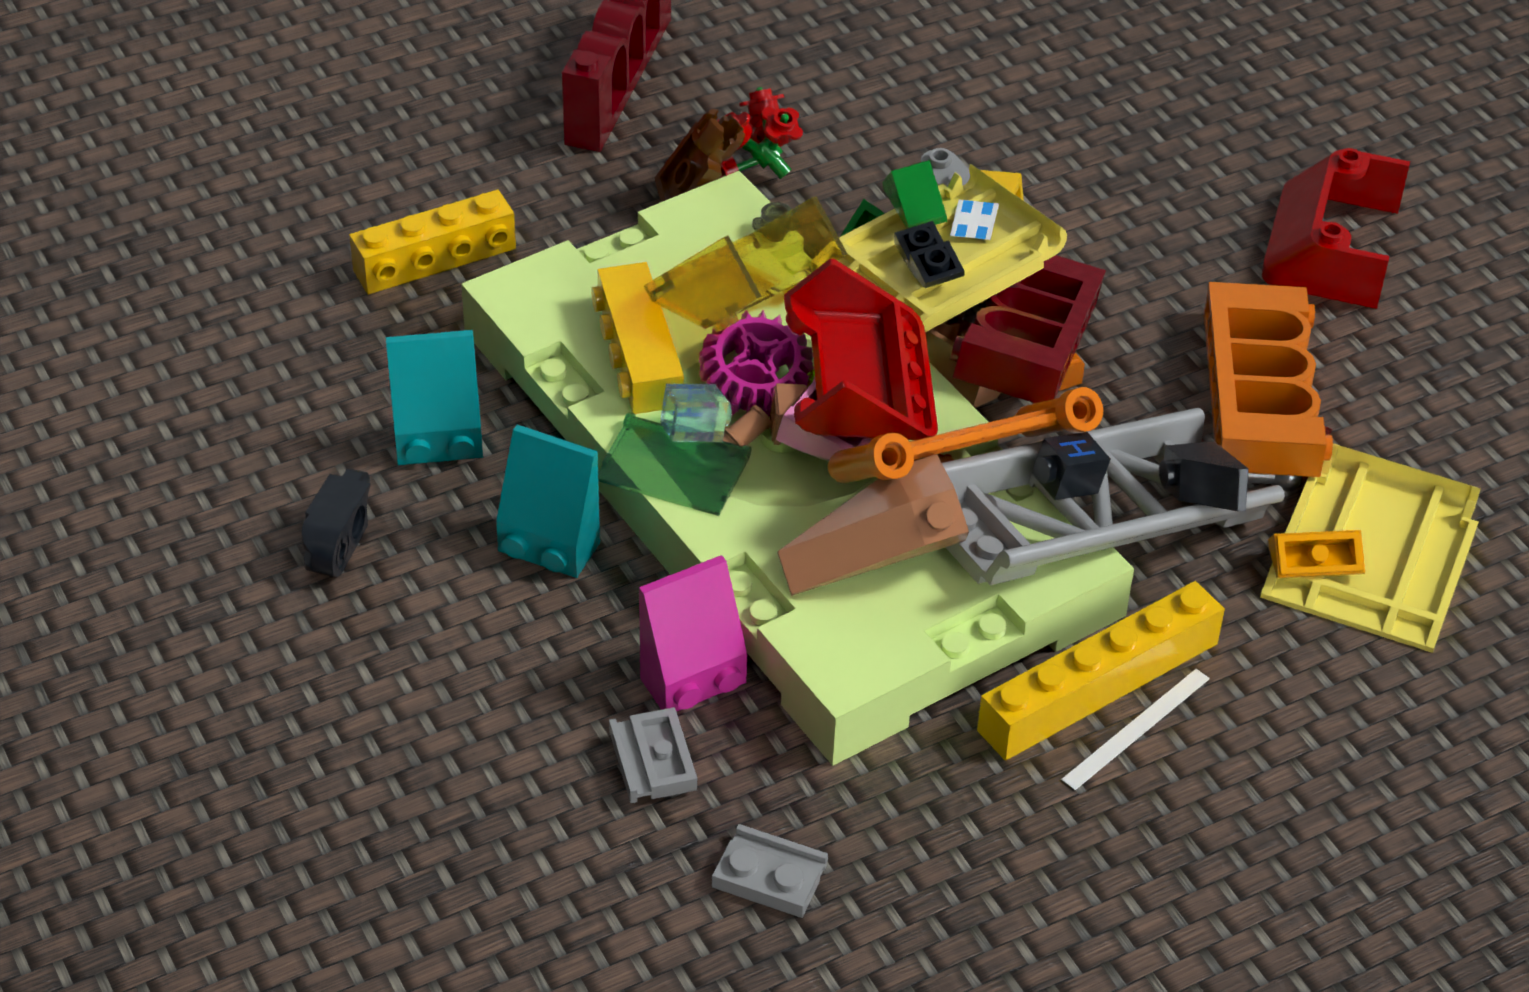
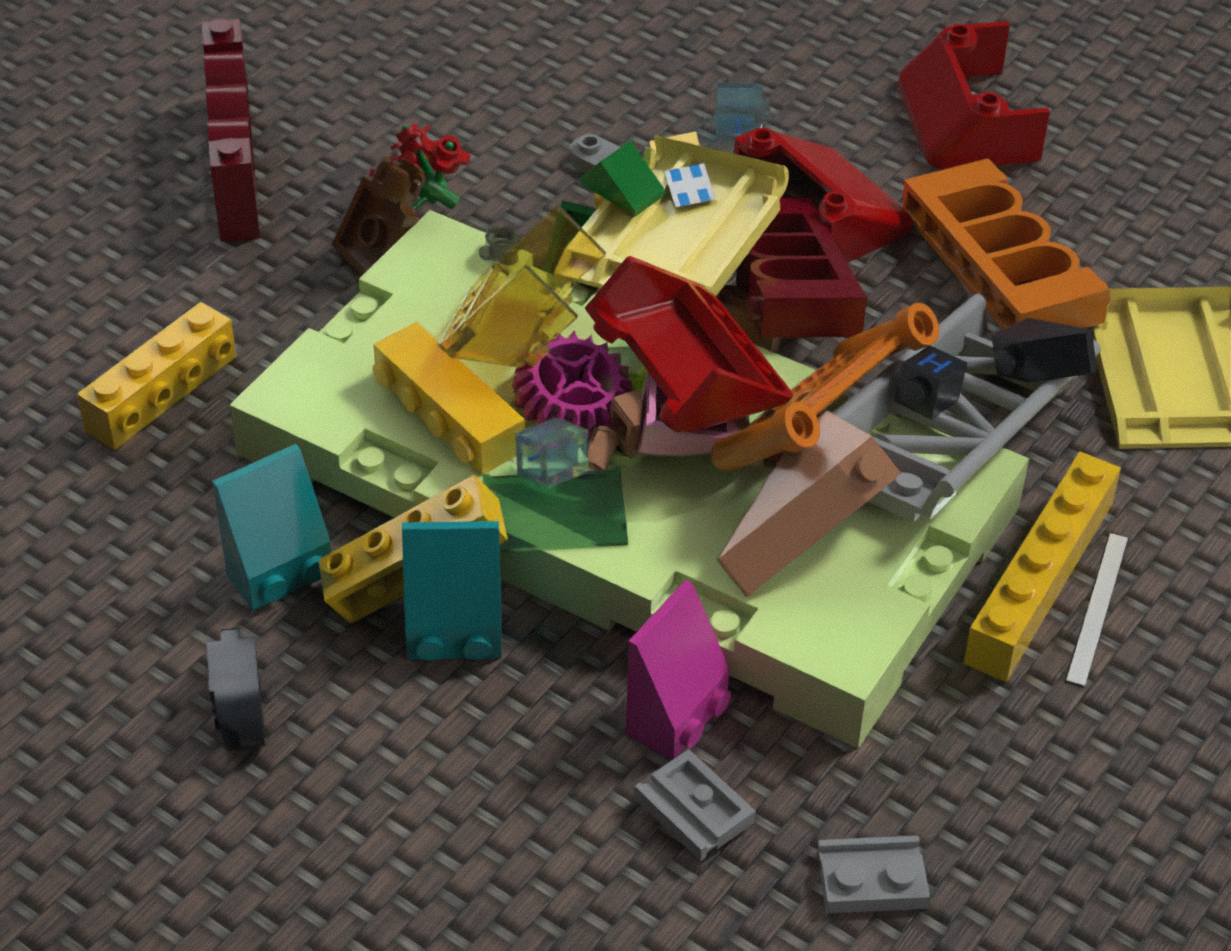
camera: 25 degrees left, 0 degrees up
black slope [894,221,965,288] -> none
light orange slope [1268,530,1365,578] -> none
none -> yellow brick [318,474,508,624]
none -> clear light blue brick [715,83,770,137]
none -> red windscreen [734,128,913,263]

